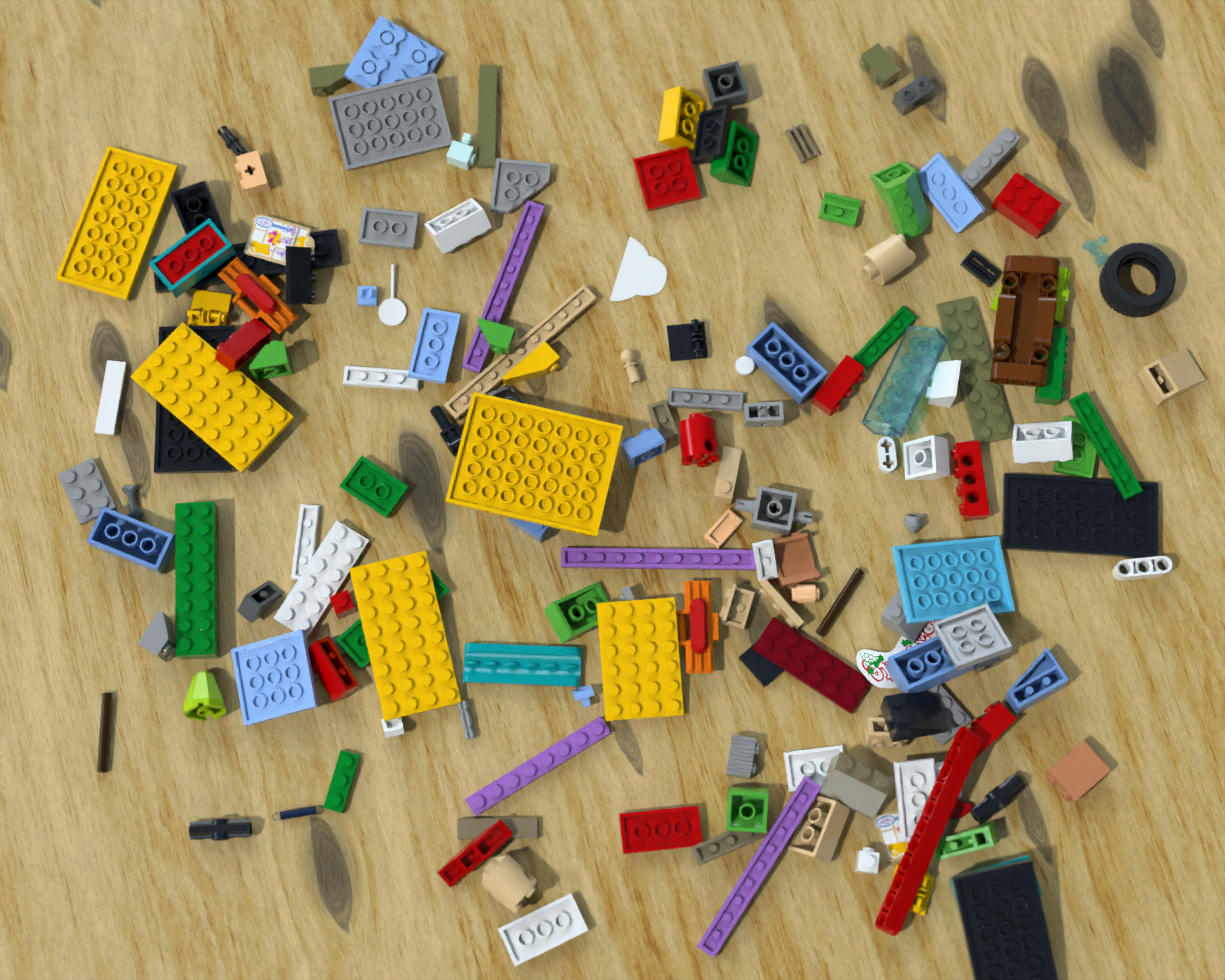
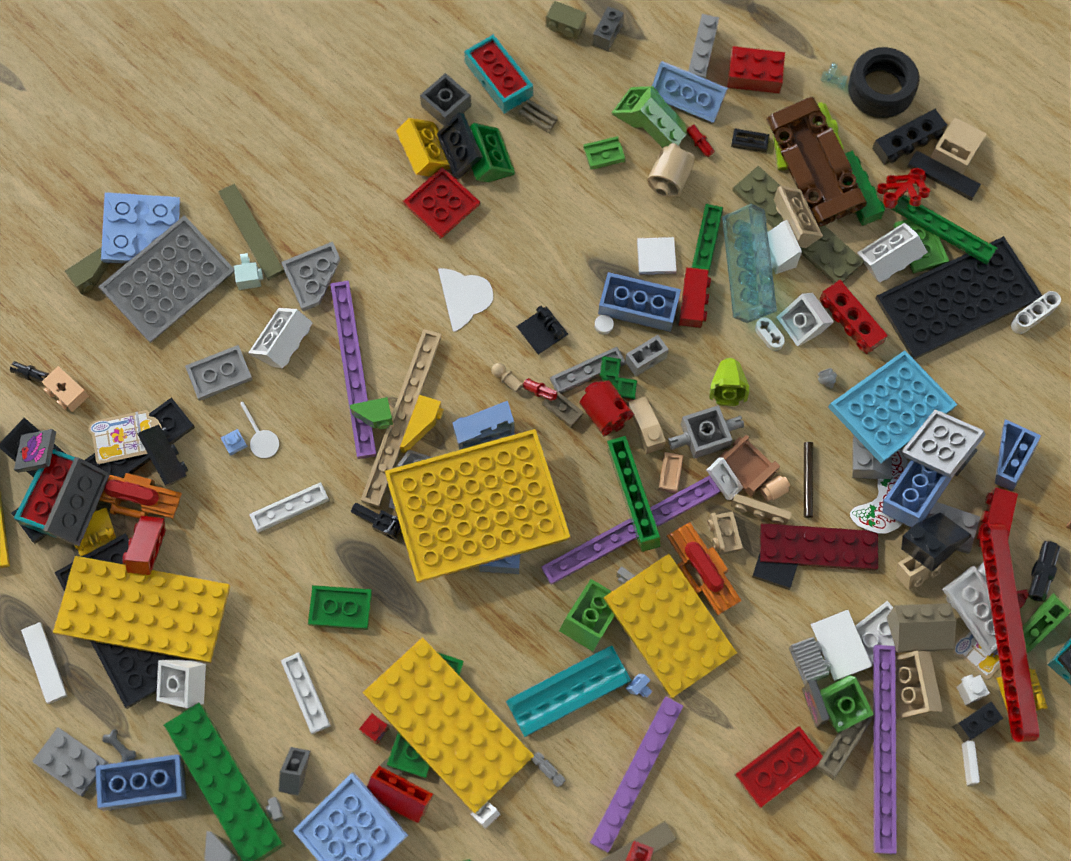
camera: 30 degrees left, 5 degrees down
bright green slope [249,340,293,381] -> none
white plate [273,520,369,639] -> none
light blue plate [408,308,461,384] -> none
medium blue slope [621,428,666,468] -> none
none -> dark grey tile [14,429,56,473]
none -> dark grey plate [43,457,110,546]
none -> white slope [156,660,206,708]
none -> light grey plate [266,797,284,822]
none -> medium blue wedge [452,401,514,450]
none -> brick [464,34,533,114]
none -> red axle [523,378,558,401]
none -> green tile [599,356,638,400]
none -> green brick [607,436,661,552]
none -> white tile [637,237,676,275]
none -> red axle [686,124,715,157]
none -> lime cone [709,358,749,406]
none -> tan slope [774,185,823,248]
none -> dark grey tile [802,680,829,728]
none -> white tile [811,610,872,681]
none -> black brick [872,109,947,165]
none -> red plant [877,168,930,209]
none -> black tile [907,150,981,201]
none -> black brick [953,701,1004,743]
none -> white tile [962,741,980,786]

